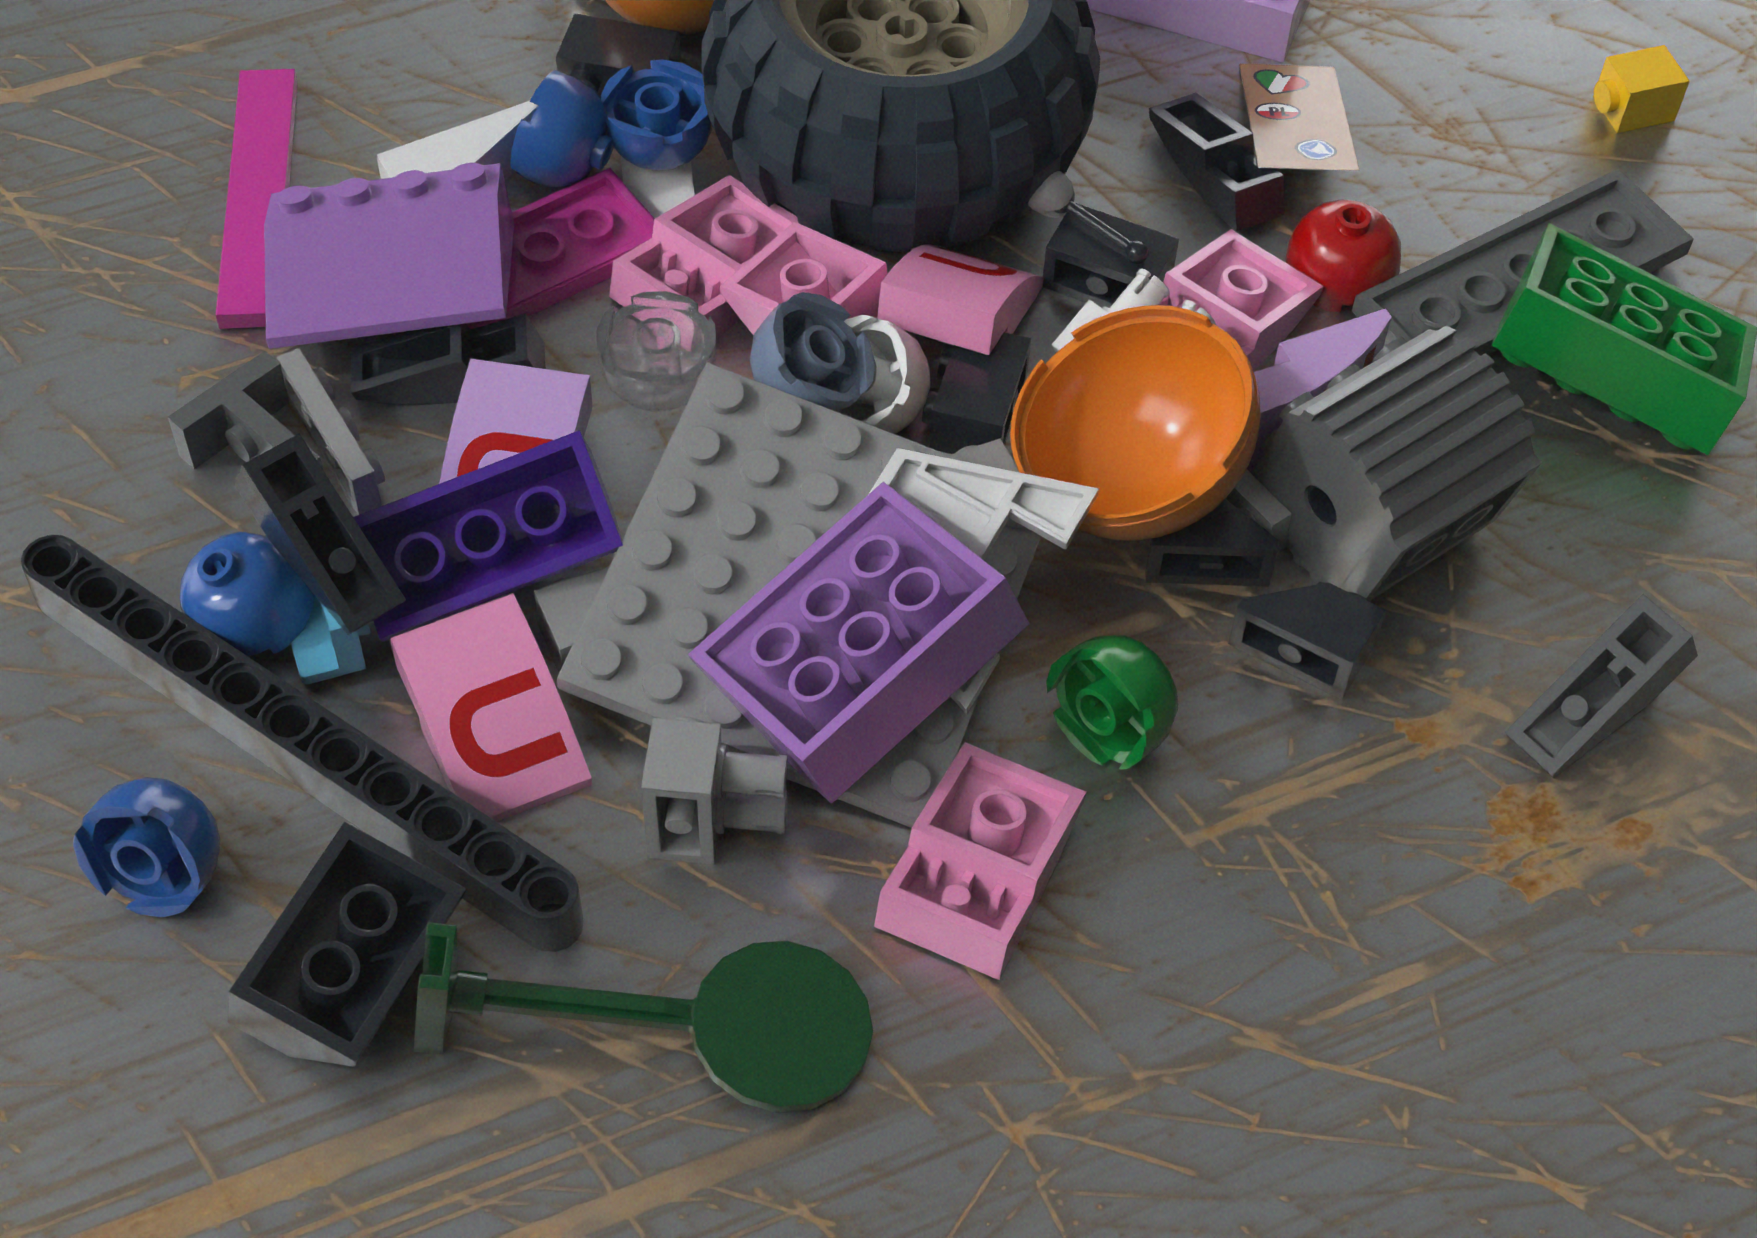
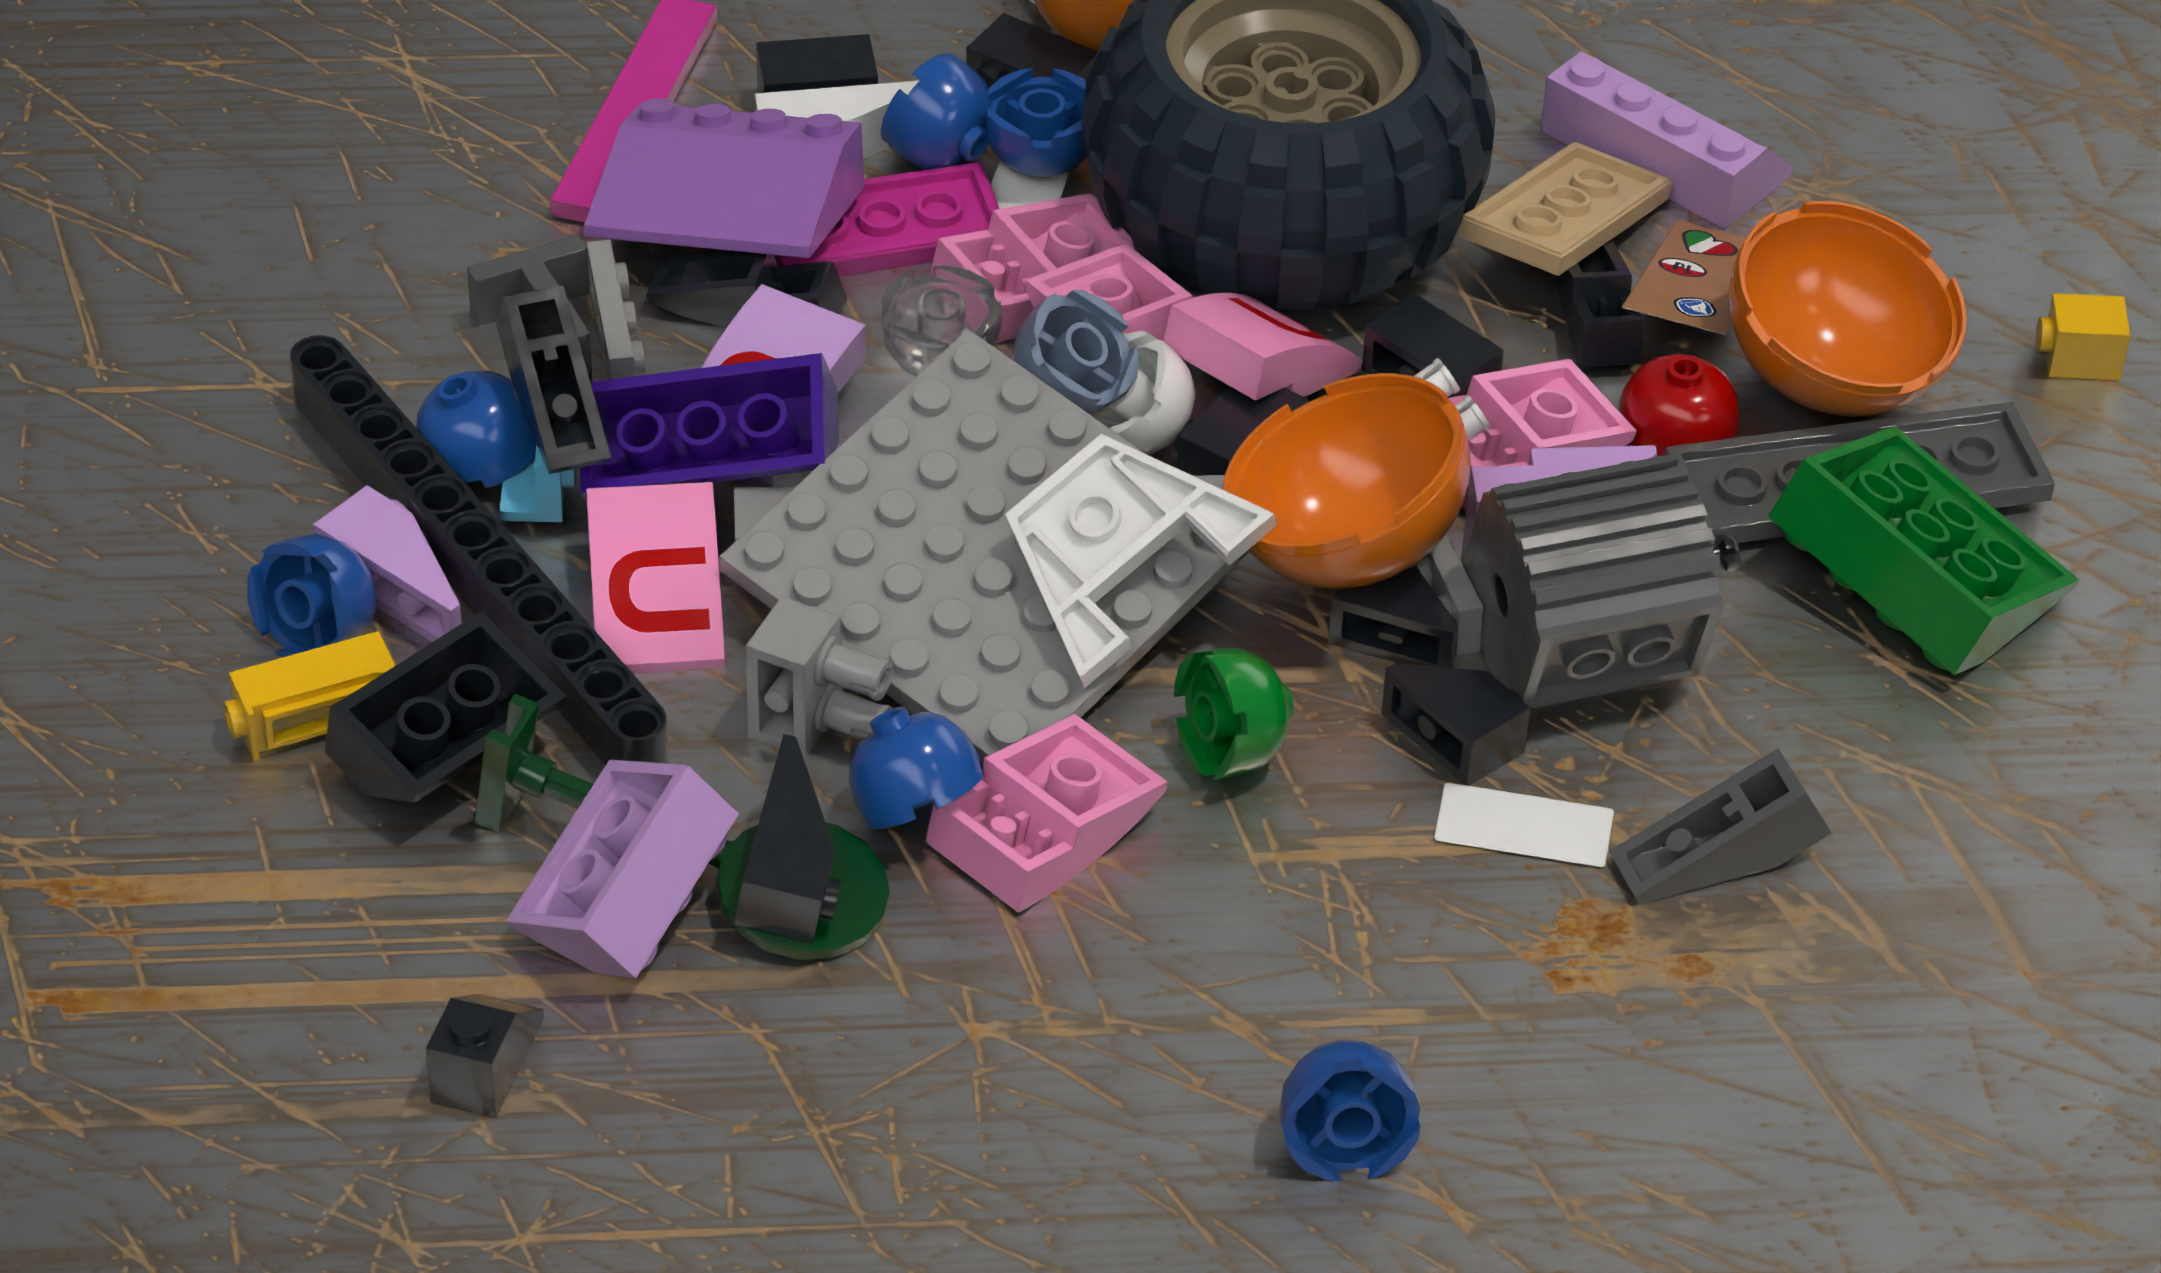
camera: 20 degrees right, 10 degrees down
medium lavender slope [688,481,1029,804] -> none
hinge [1028,171,1149,264] -> none
none -> yellow window [223,631,396,761]
none -> lavender slope [313,485,462,642]
none -> lavender slope [505,760,739,978]
none -> black slope [734,734,842,943]
none -> black brick [756,34,878,93]
none -> blue cylinder [849,707,984,829]
none -> blue cylinder [1279,1040,1421,1182]
none -> white sticker [1434,783,1614,867]
none -> tan tile [1456,142,1673,276]
none -> orange piece [1728,201,1967,417]

